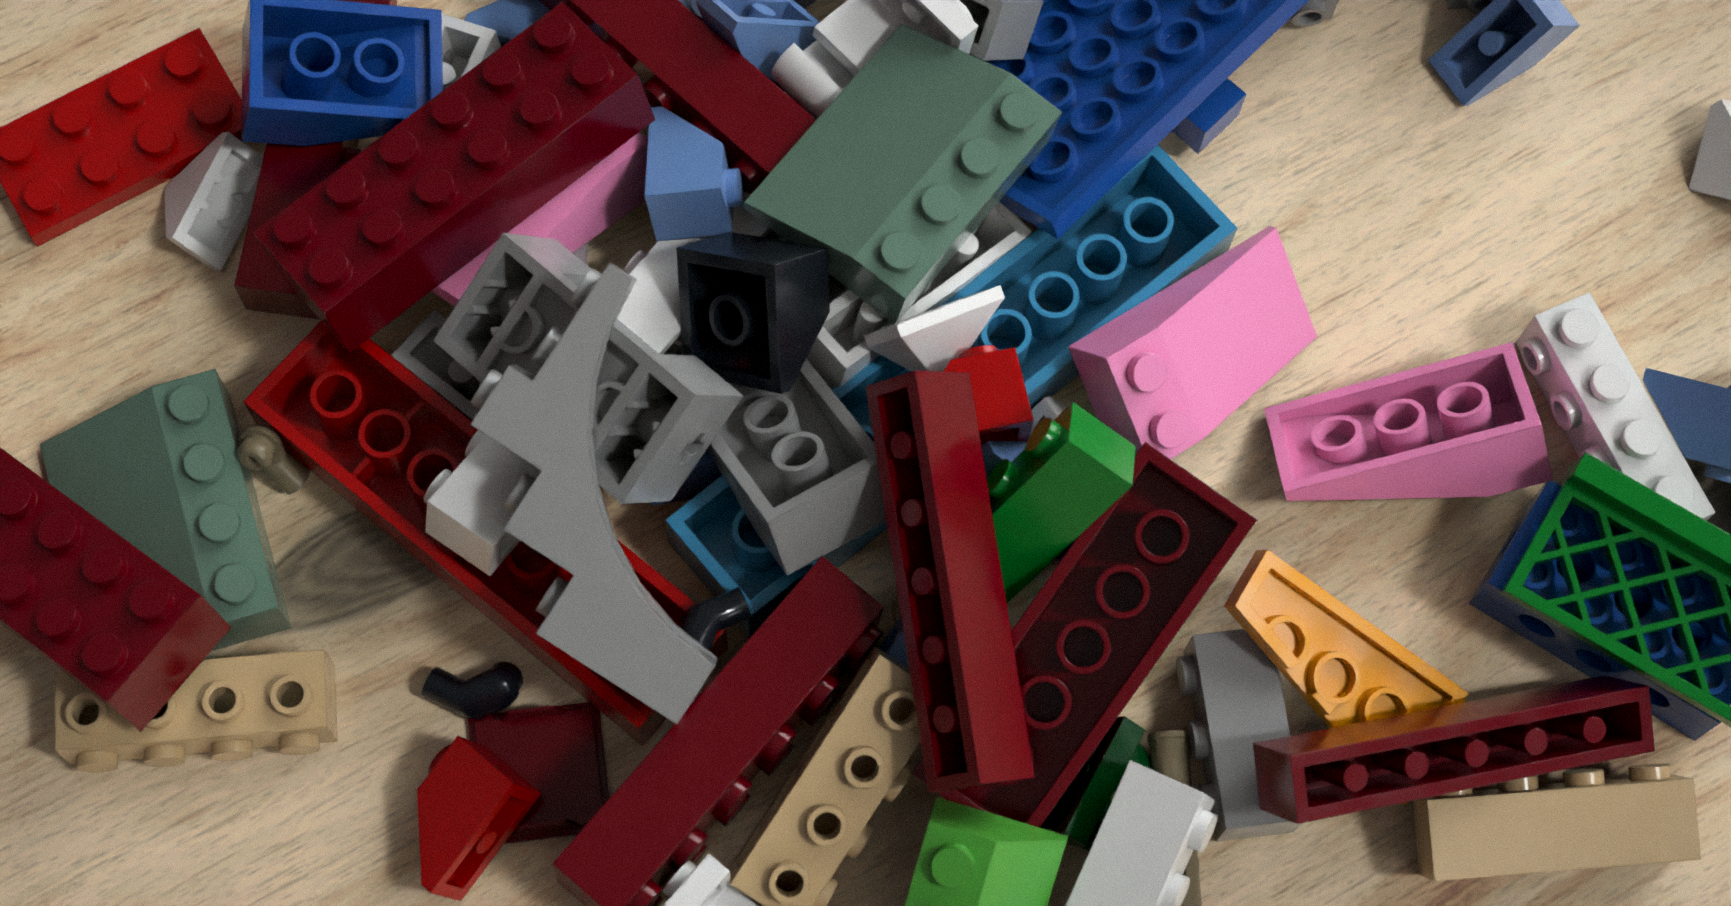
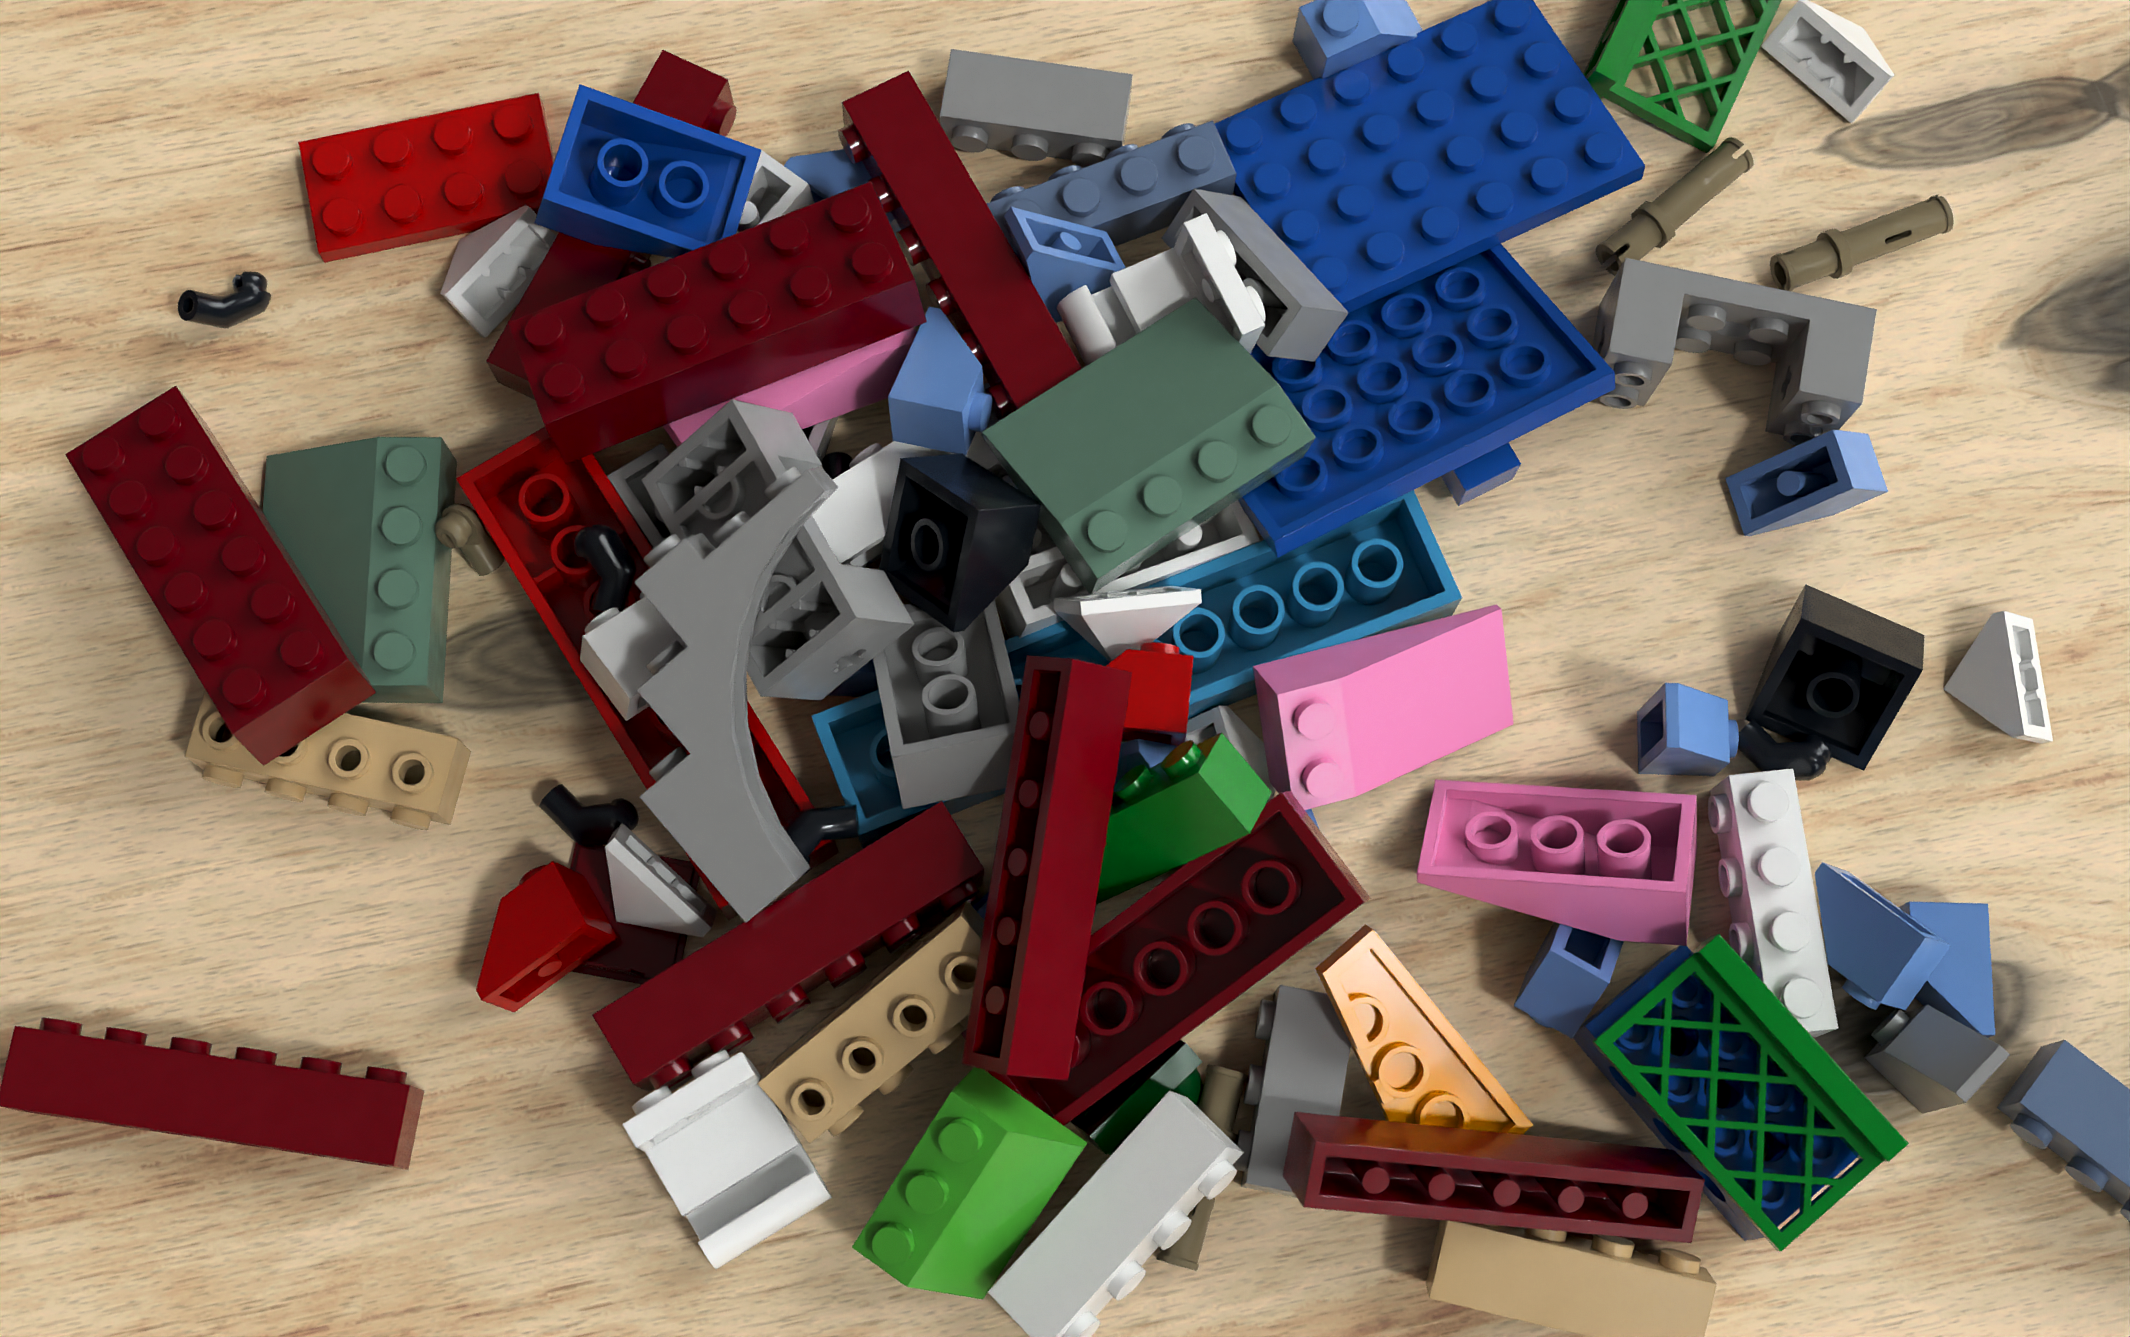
camera: 20 degrees right, 5 degrees up
none -> black arm [573,524,636,616]
none -> white slope [605,823,717,937]
none -> medium blue slope [1514,922,1624,1039]
none -> medium blue slope [1637,683,1739,776]
none -> black arm [1738,719,1832,781]
none -> black slope [1745,584,1924,771]

